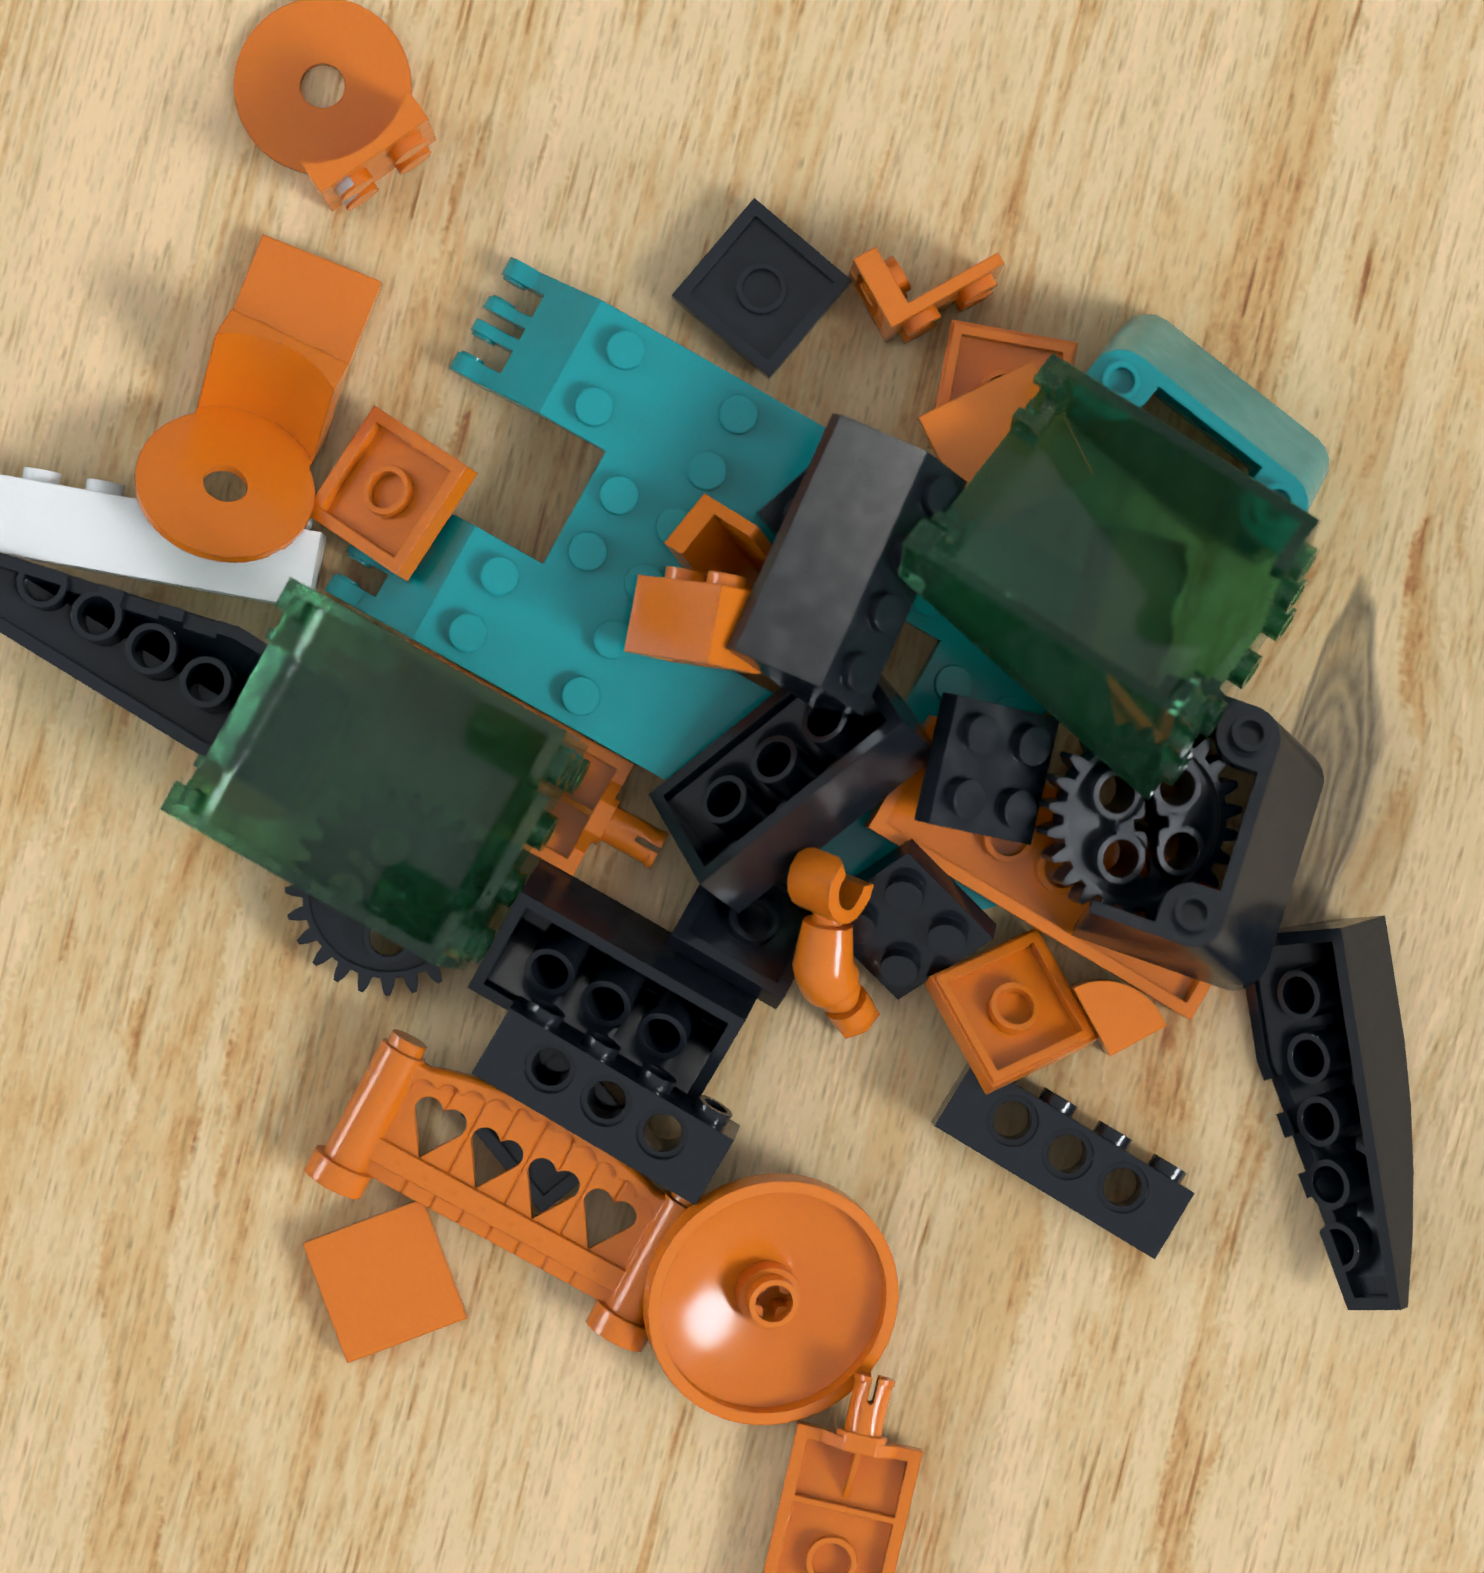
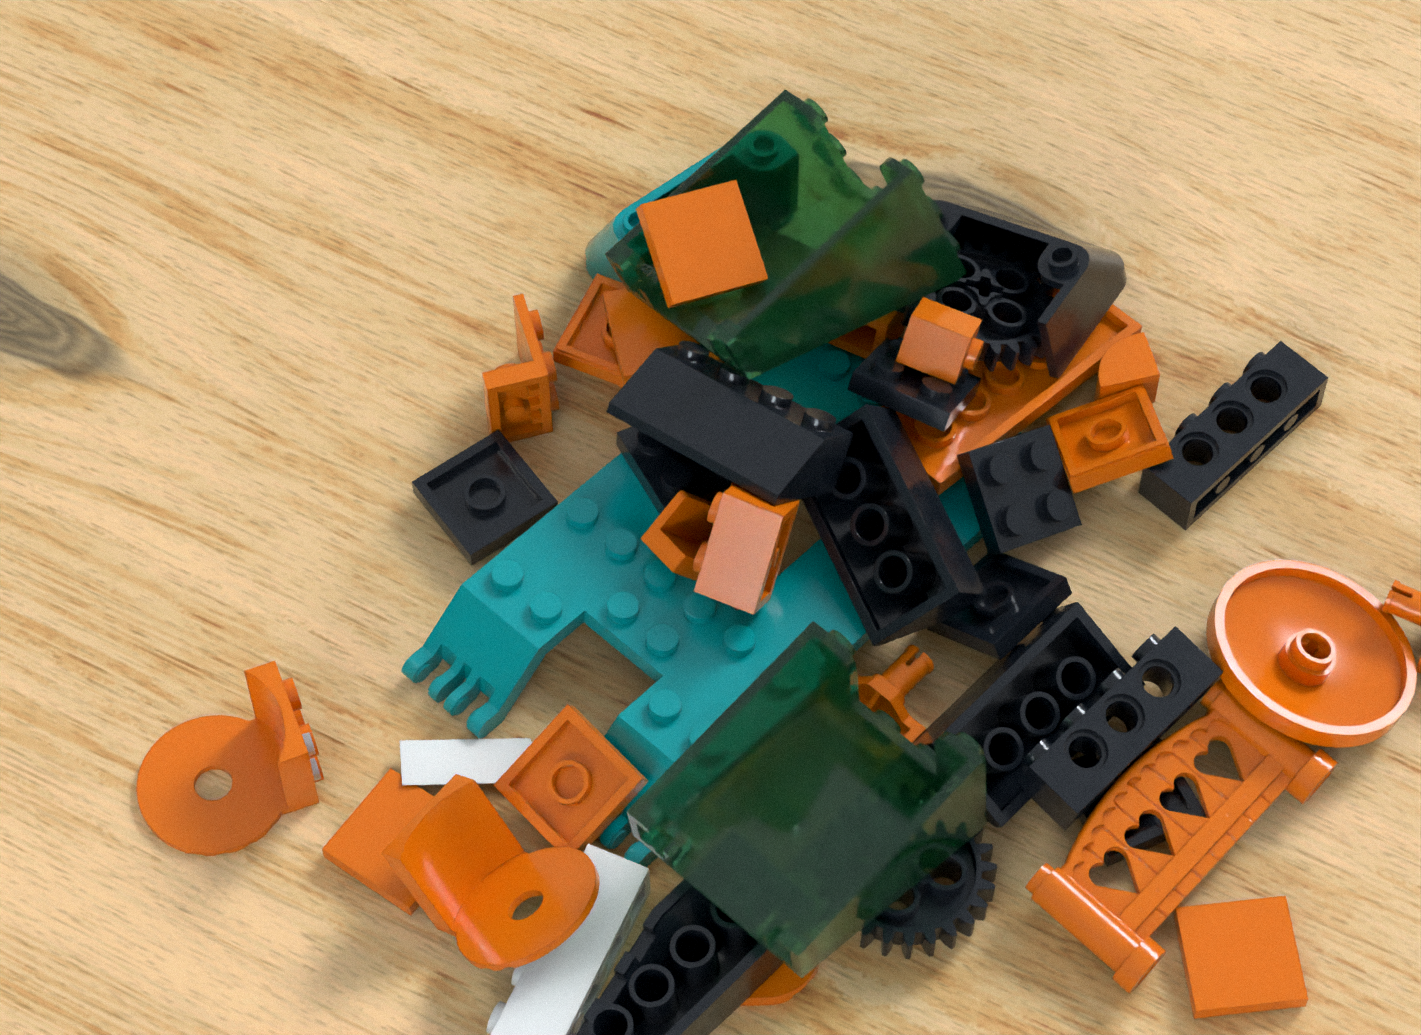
camera: 75 degrees left, 30 degrees down
orange piece [787,848,880,1039] -> none
black wedge [1245,915,1414,1310] -> none
none -> white sticker [399,738,532,786]
none -> orange tile [636,180,768,308]
none -> orange brick [896,297,984,385]

